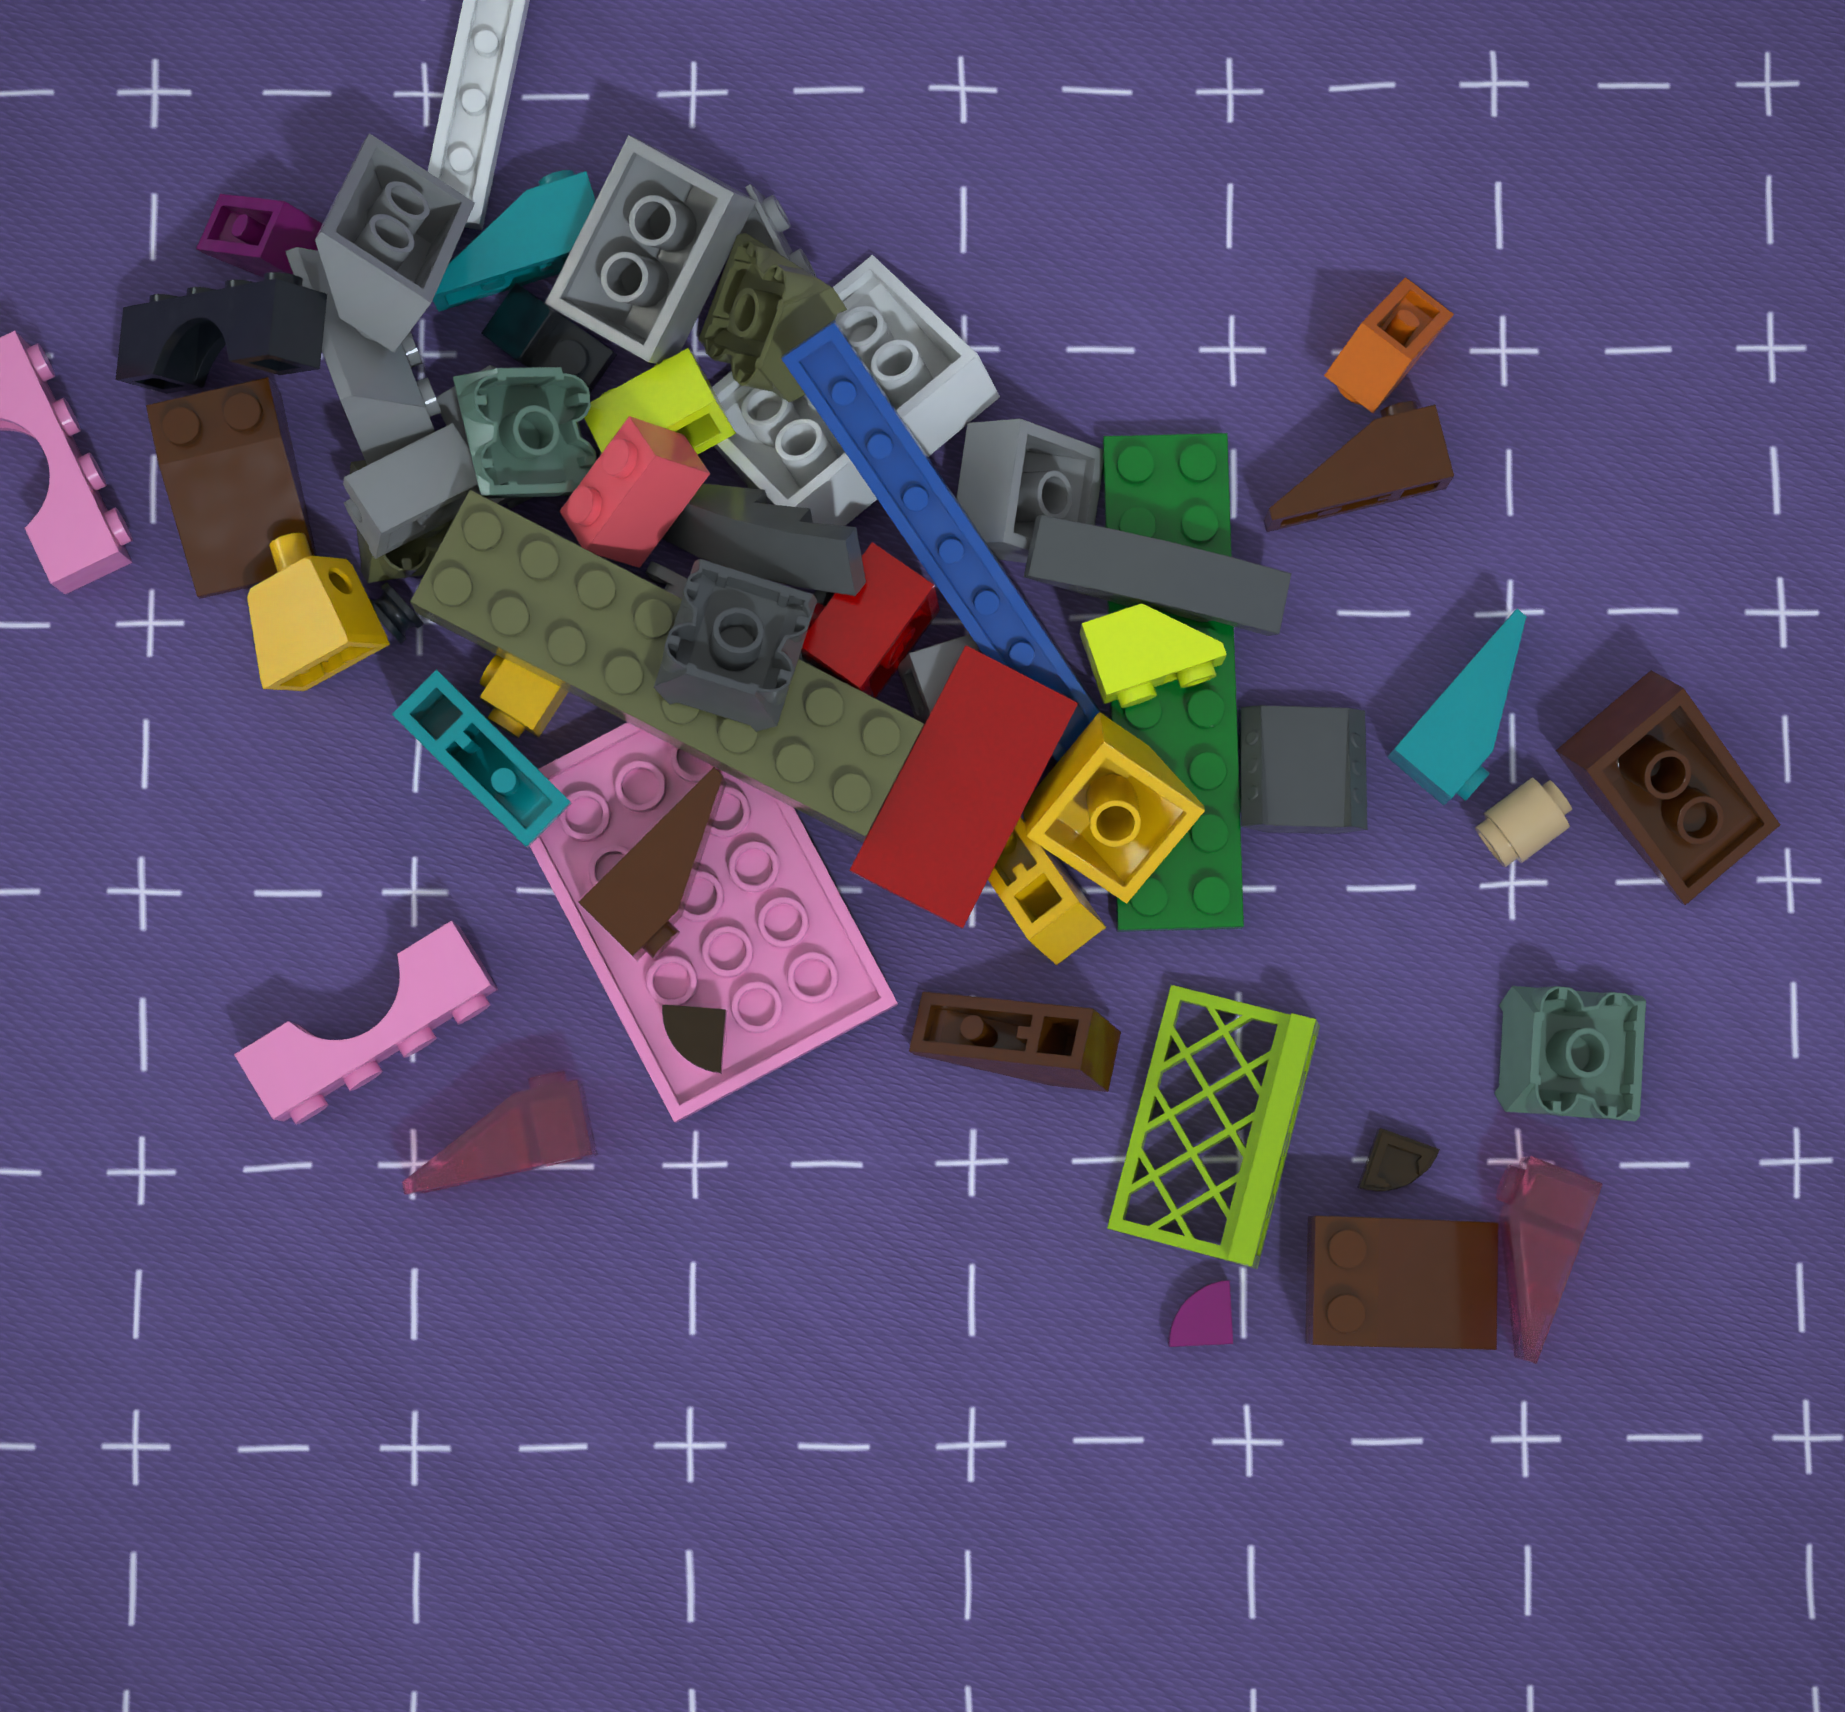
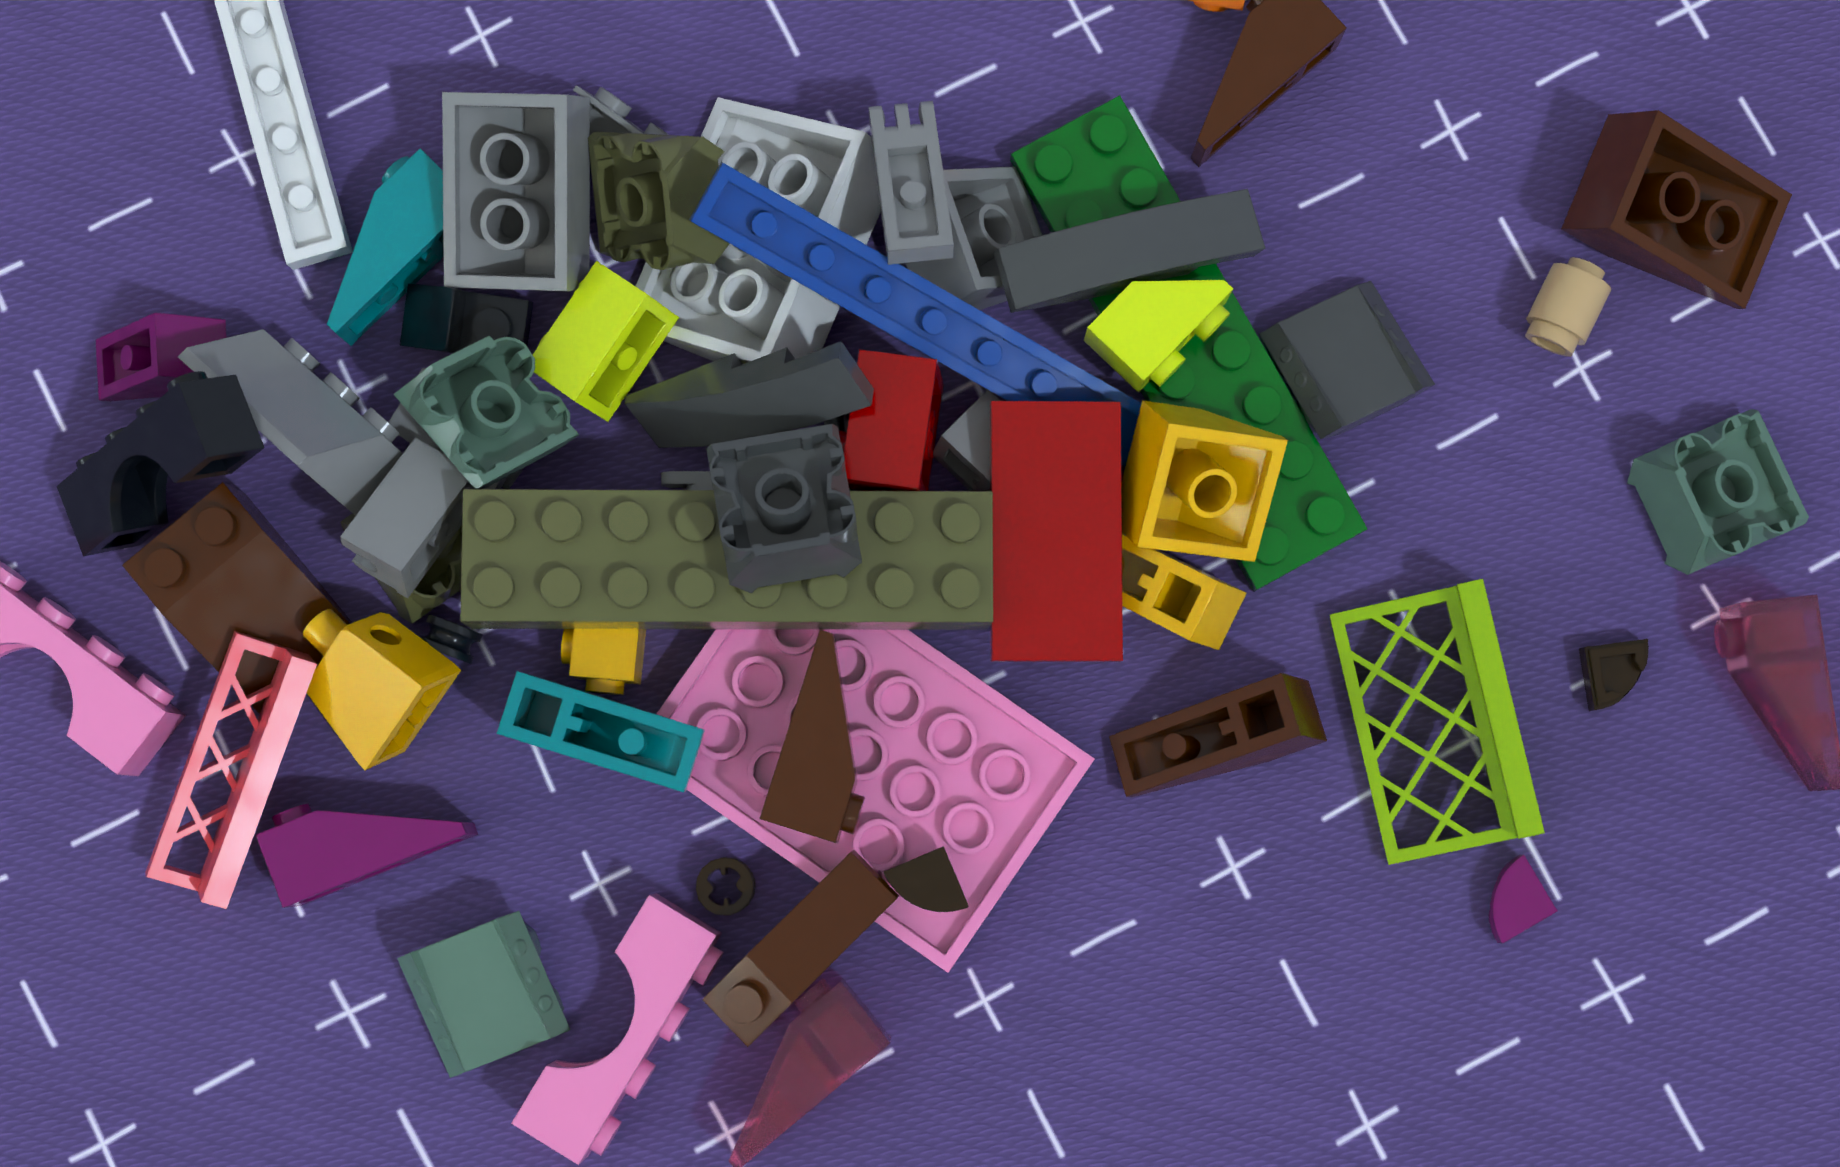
camera: 25 degrees left, 0 degrees up
light grey slope [315,133,475,353] -> none
coral brick [559,416,710,568] -> none
reddish brown slope [1305,1216,1499,1350] -> none
teal slope [1387,609,1527,806] -> none
none -> coral fence [145,631,317,909]
none -> magenta slope [256,804,478,908]
none -> sand green slope [397,911,571,1078]
none -> dark brown bush [696,857,756,916]
none -> reddish brown slope [702,850,899,1047]
none -> light grey hinge [868,101,954,265]

